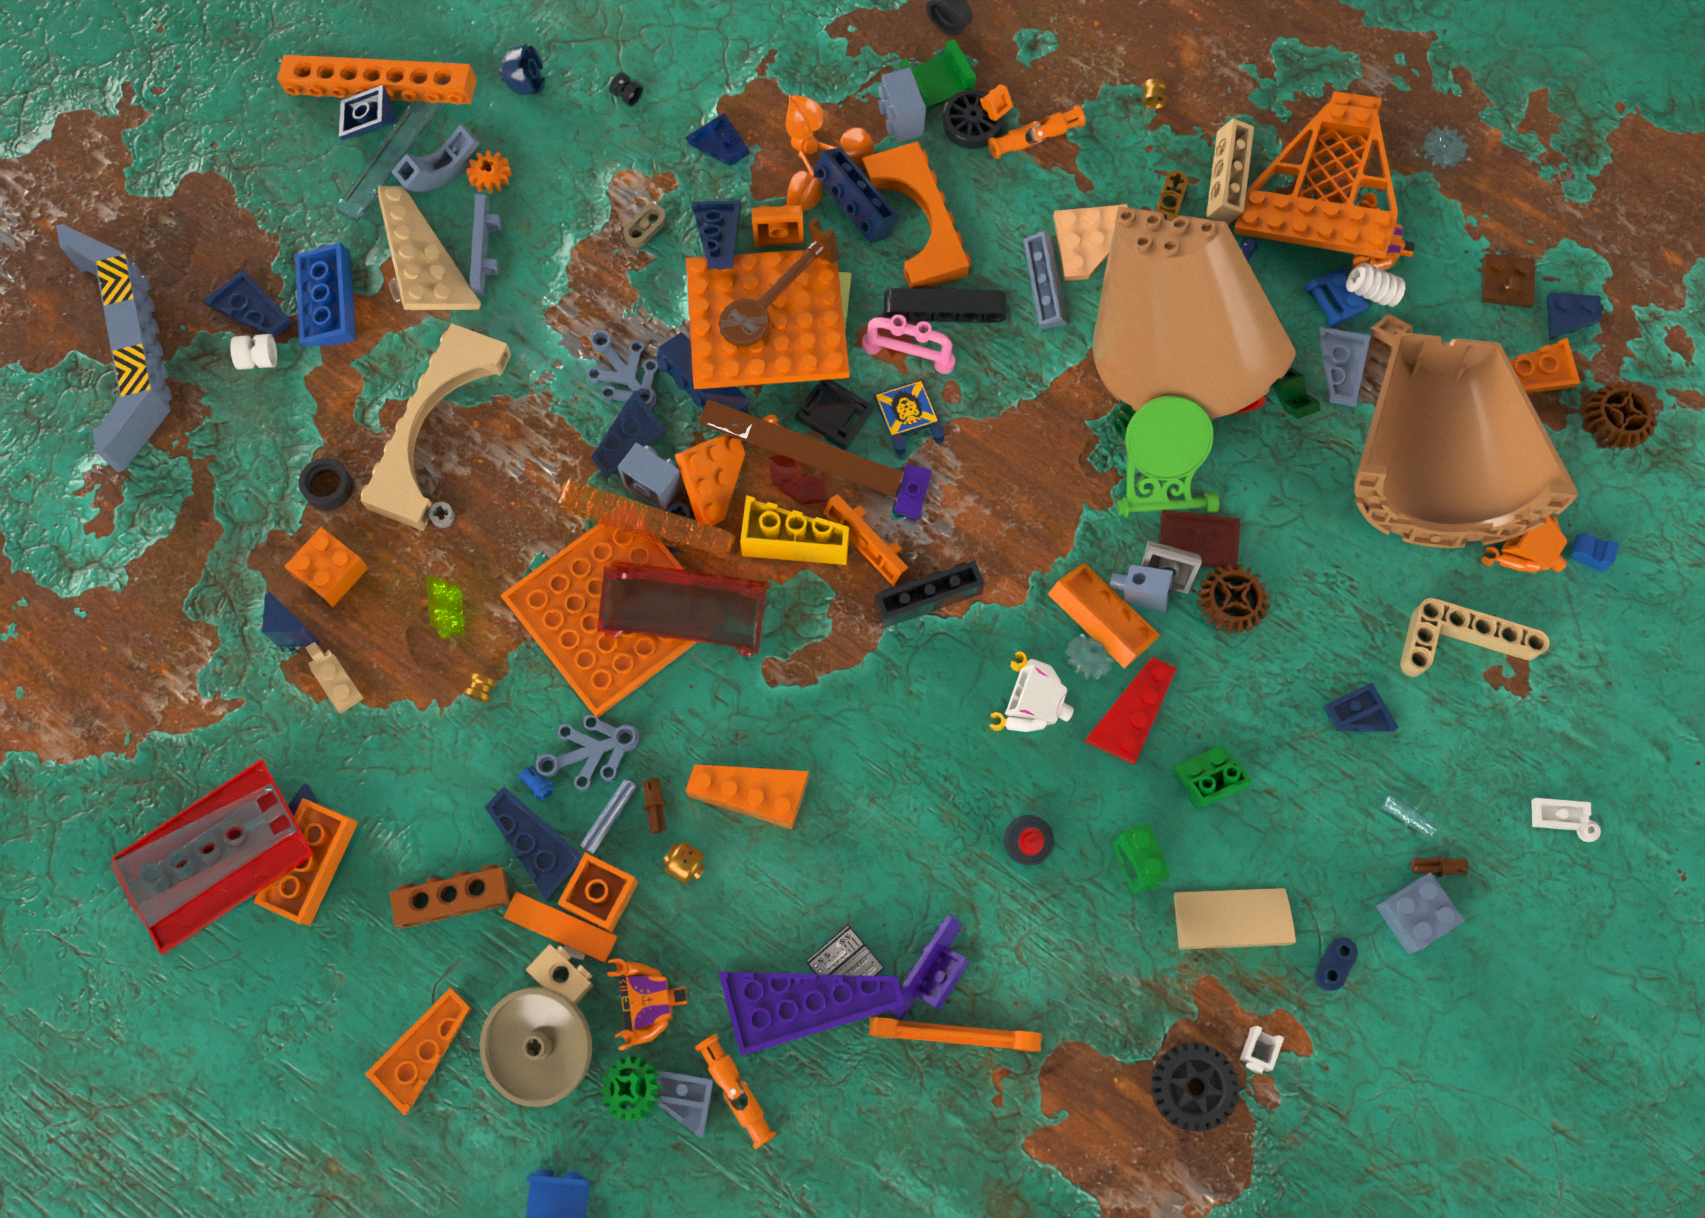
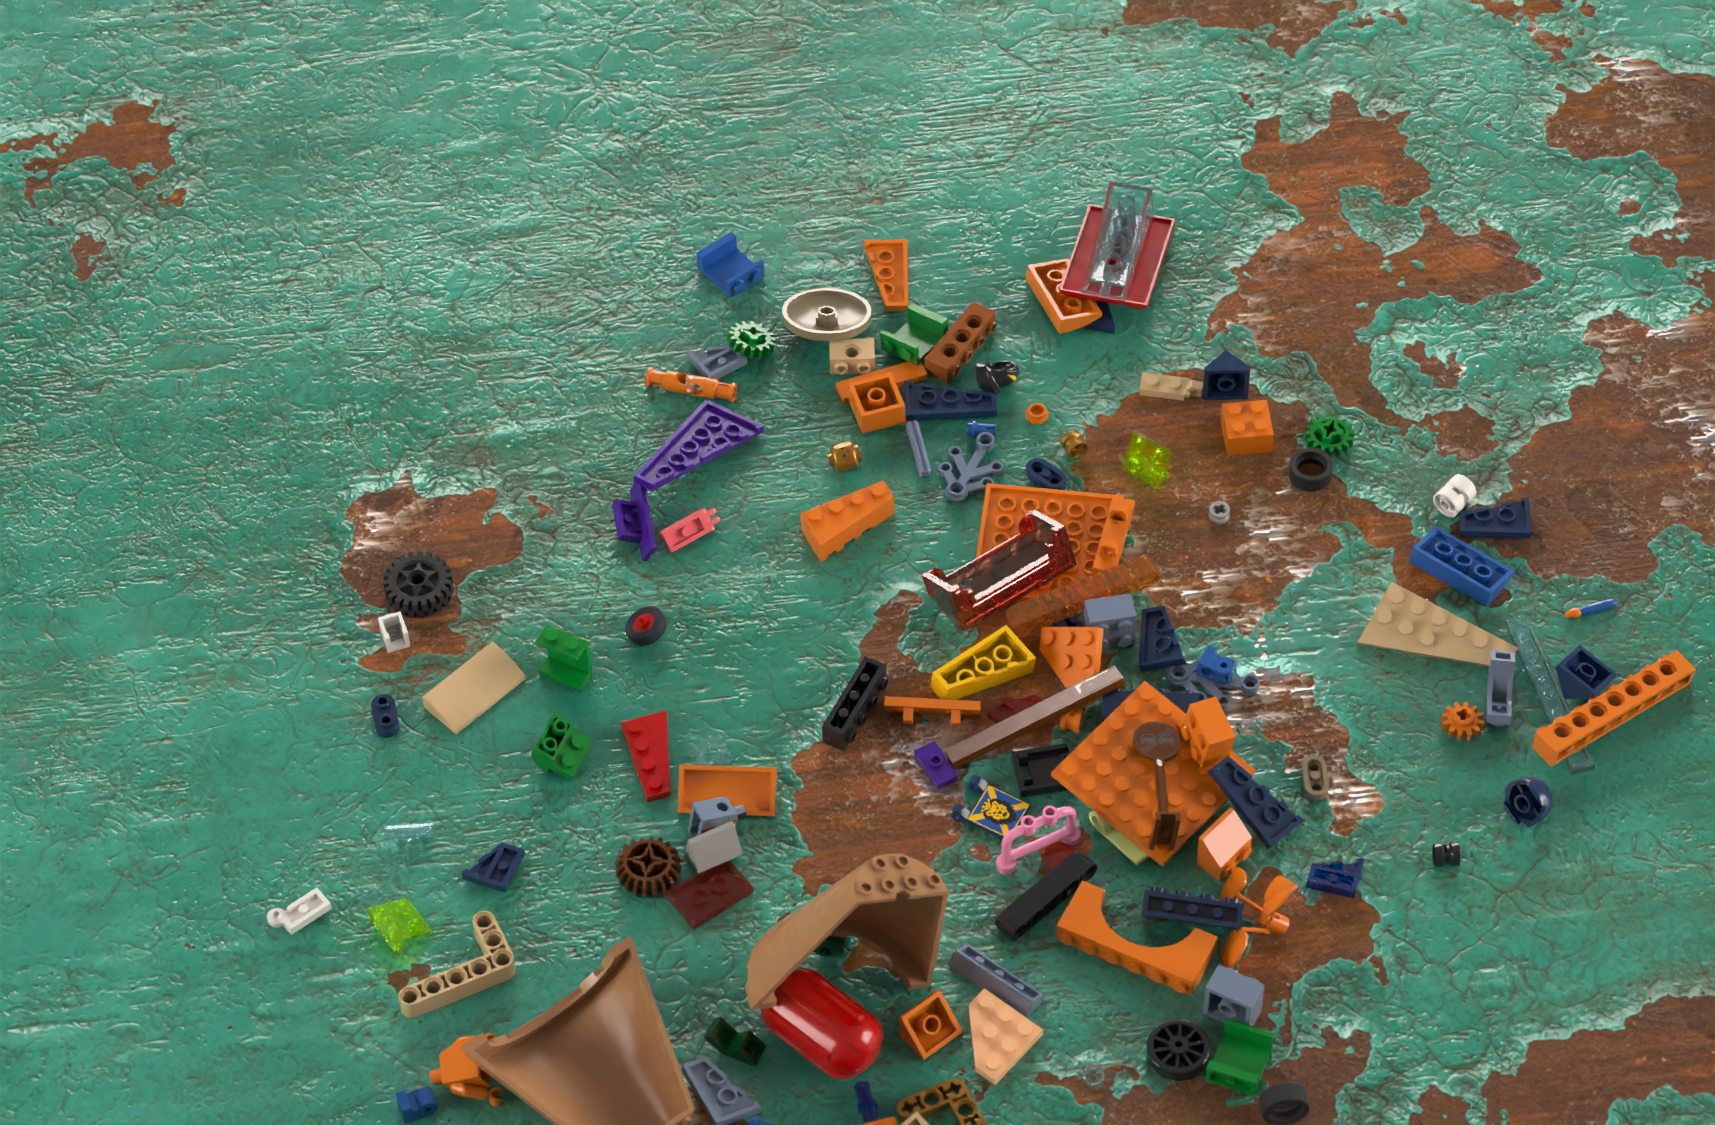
camera: 140 degrees right, 20 degrees down
sand blue slope [56,224,172,472] -> none
tan arch [360,323,511,531] -> none
sand blue hinge [470,194,501,295] -> none
orange torso [607,958,688,1051] -> none
reddish brown axle [642,778,666,834] -> none
light grey tile [805,924,885,976] -> none
orange piece [869,1017,1042,1052] -> none
orange tile [980,84,1013,121] -> none
orange piece [988,105,1086,159] -> none
white torso [989,651,1074,732] -> none
bright green piece [1117,395,1219,518] -> none
sand blue brick [1375,873,1464,954] -> none
reddish brown axle [1410,855,1469,878] -> none
none -> clear neon green hinge [366,898,433,952]
none -> coral hinge [659,508,720,553]
none -> green panel [880,303,949,365]
none -> black hair [975,361,1019,396]
none -> orange plate [1026,403,1048,424]
none -> dark blue plate [1026,458,1066,490]
none -> clear light blue bush [1082,1064,1105,1090]
none -> orange hinge [1092,496,1135,577]
none -> orange brick [1181,696,1236,768]
none -> blue leg [1196,646,1234,685]
none -> green gear [1304,413,1355,458]
none -> blue piece [1564,599,1618,619]

